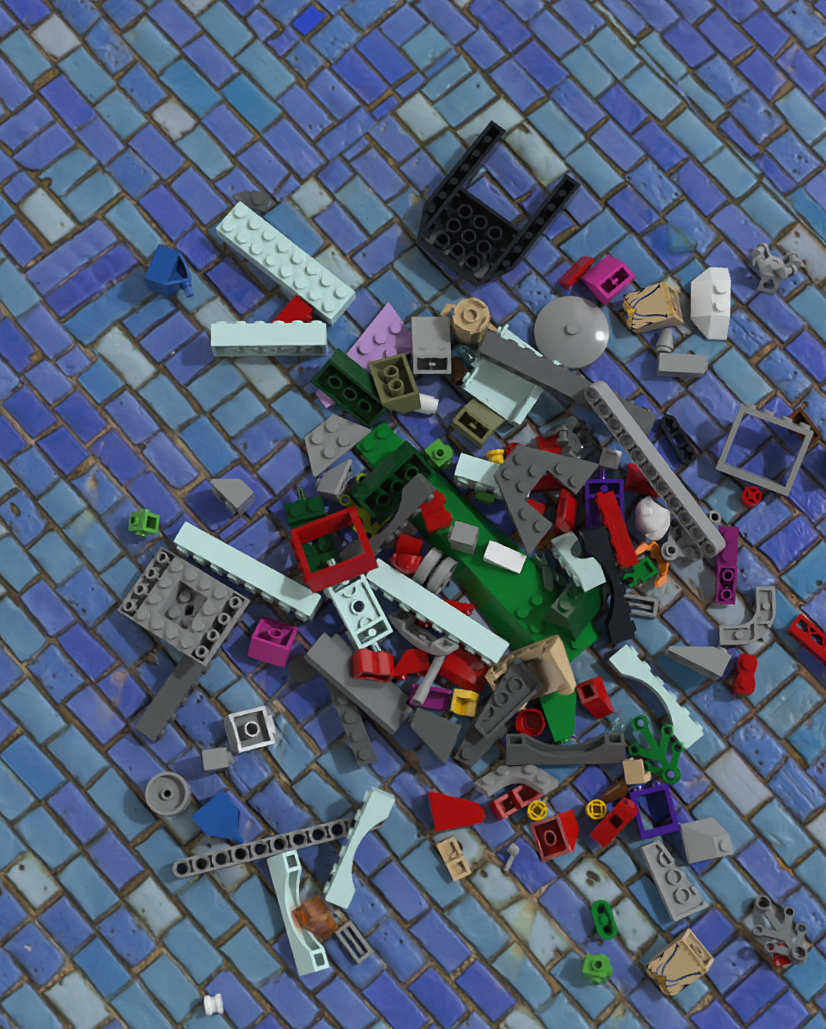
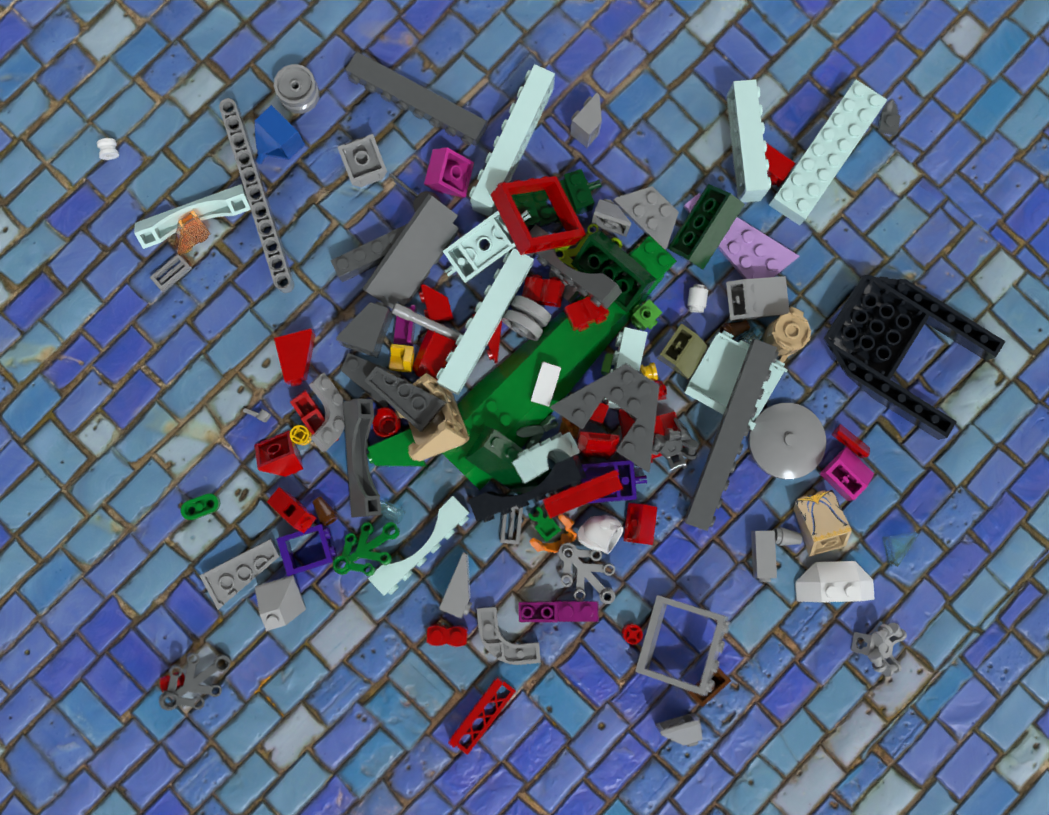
camera: 85 degrees right, 5 degrees up
light grey slope [117,546,250,667] -> none
bright green brick [128,509,160,538] -> none
blue piece [144,244,194,298] -> none
light grey brick [202,747,234,773] -> none
light aqua arch [323,786,395,909] -> none
red brick [352,648,395,682] -> none
olive slope [368,353,421,413] -> none
light grey slope [388,608,459,656] -> none
red hair [391,554,422,574] -> none
tan slope [435,835,472,882] -> none
light grey brick [448,521,479,555] -> none
red slope [576,676,615,719] -> none
bright green brick [582,953,613,985] -> none
light grey beam [584,380,726,558] -> none
yellow wheel [585,799,607,820] -> none
white tile [599,447,622,471] -> none
tan panel [623,757,651,785] -> none
tan slope [645,928,715,998] -> none
black beam [659,415,696,466] -> none

